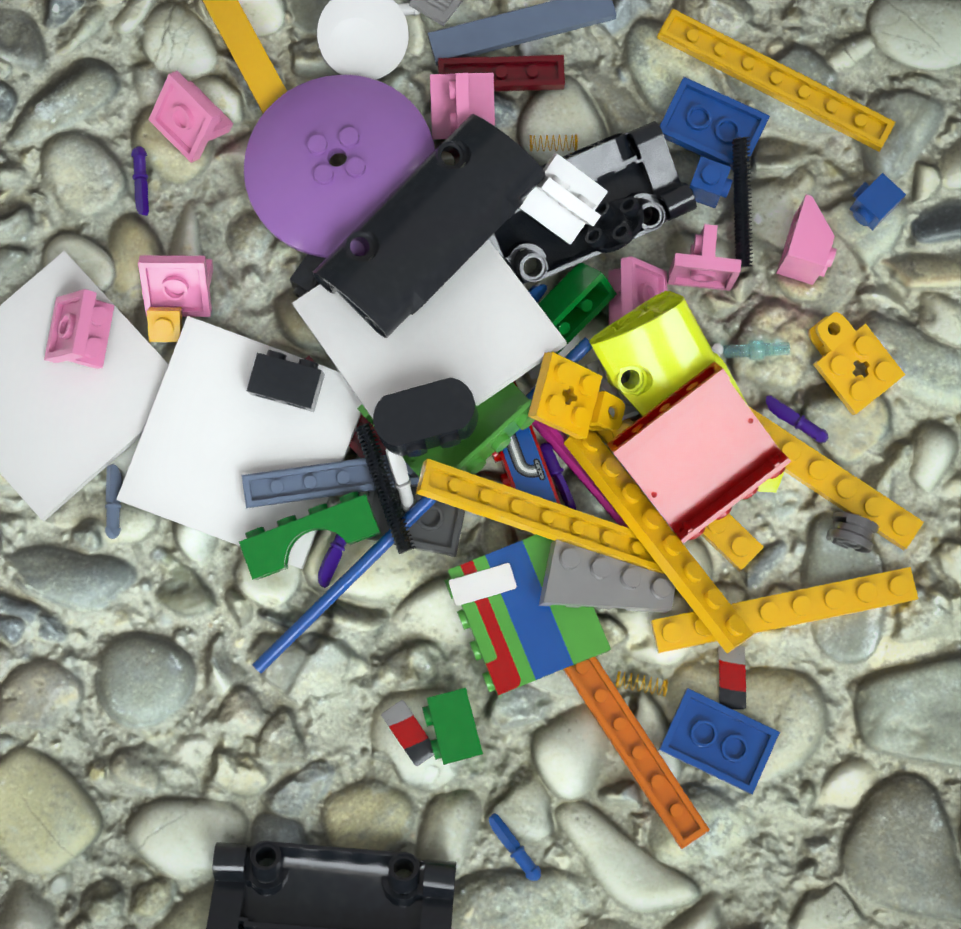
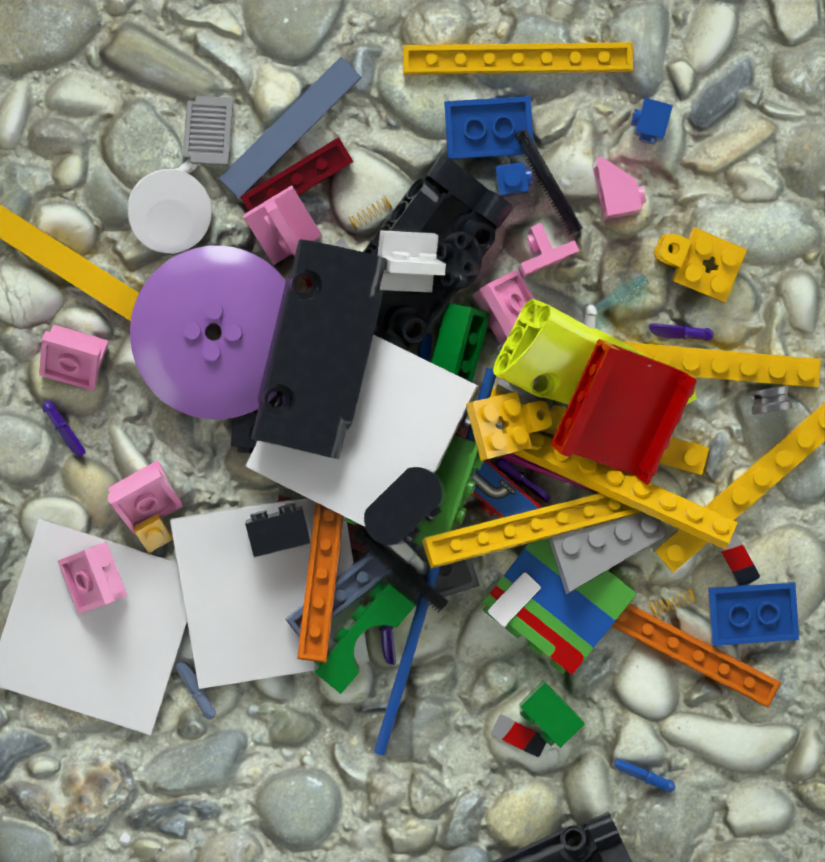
camera: 25 degrees left, 10 degrees up
none -> orange tile [297,502,344,662]

